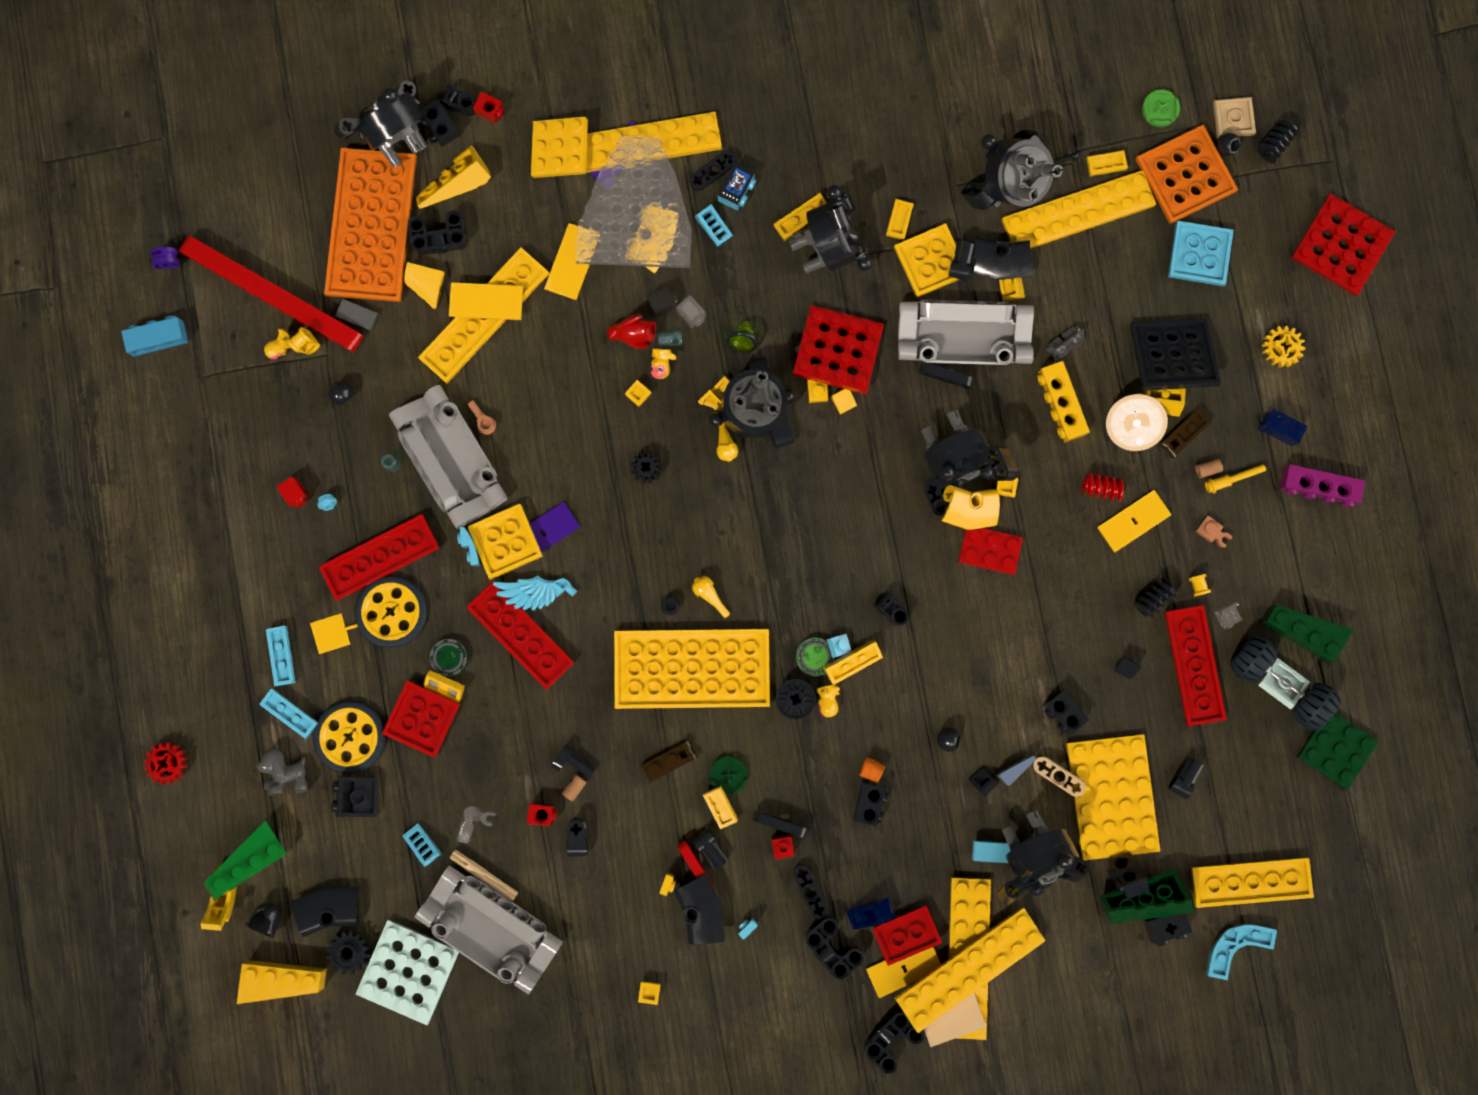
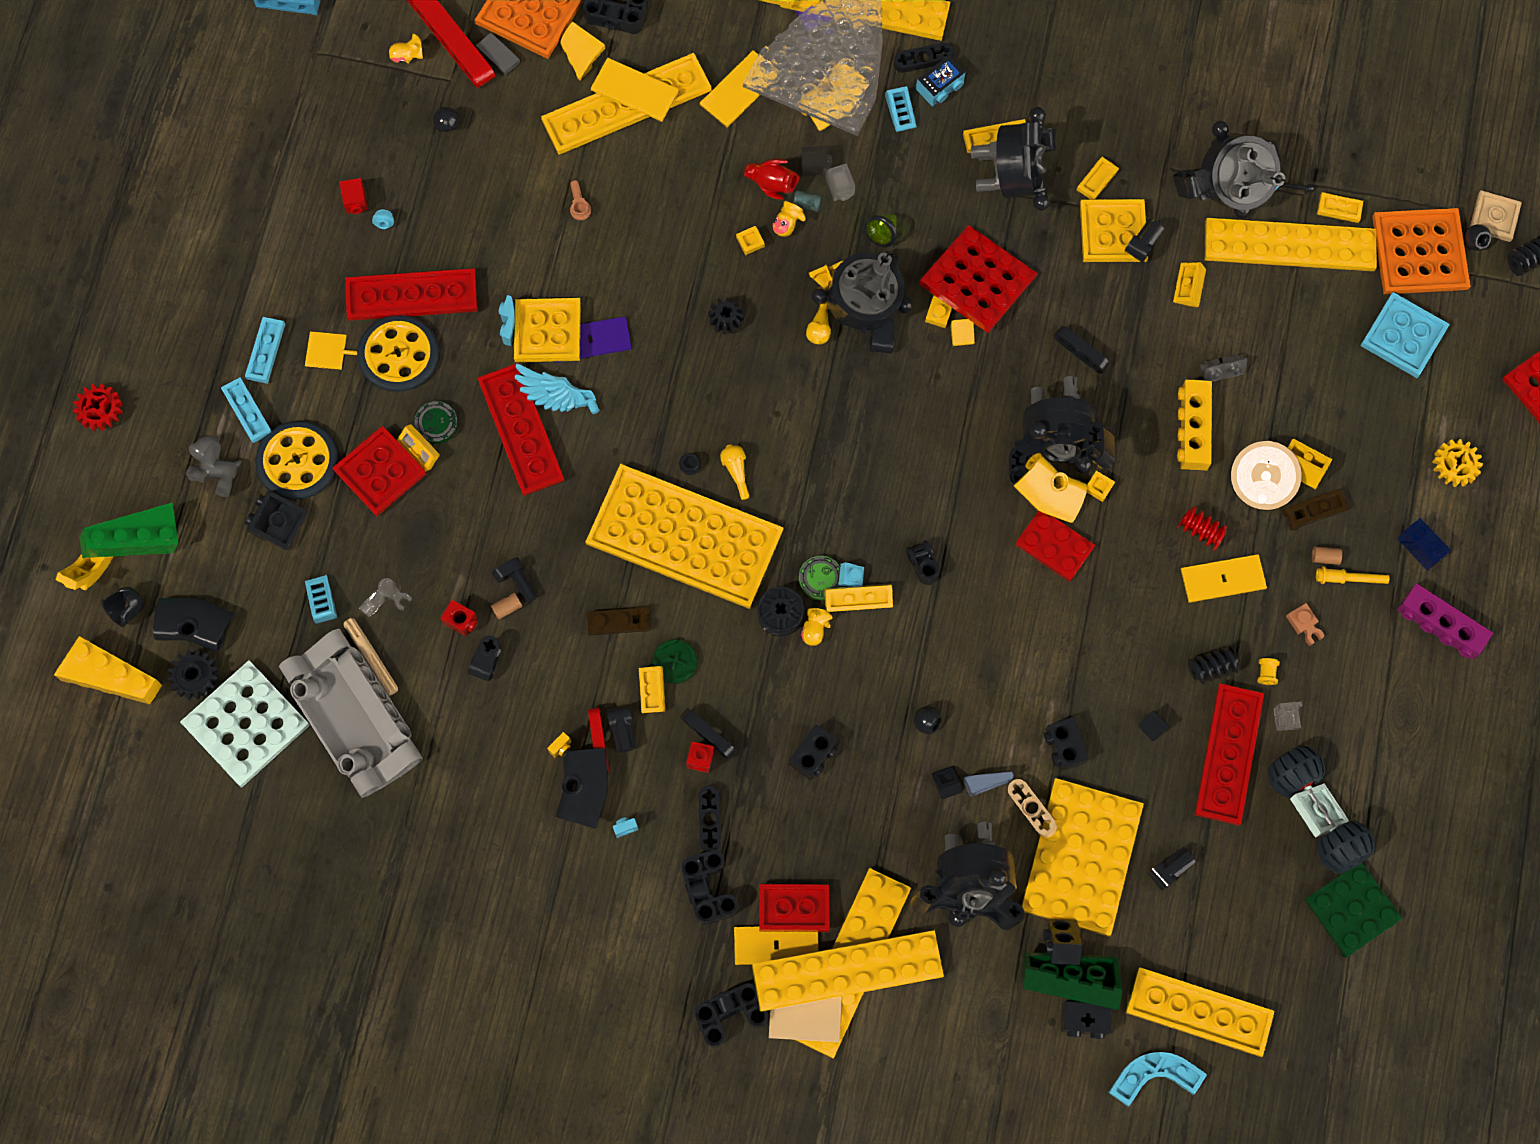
camera: 20 degrees right, 10 degrees down
yellow piece [286,327,320,355] -> none
clear light blue piece [381,455,400,472] -> none
light grey panel [389,385,508,529] -> none
yellow plate [638,981,661,1005] -> none
clear blue slope [846,898,896,930] -> none
orange piece [859,757,885,784] -> none
light grey panel [898,300,1034,365] -> none
black panel [970,236,1033,280] -> none
medium azure slope [972,840,1011,863] -> none
black piece [1130,318,1221,391] -> none
bright green tile [1142,89,1180,127] -> none
dark green wedge [1260,605,1354,663] -> none

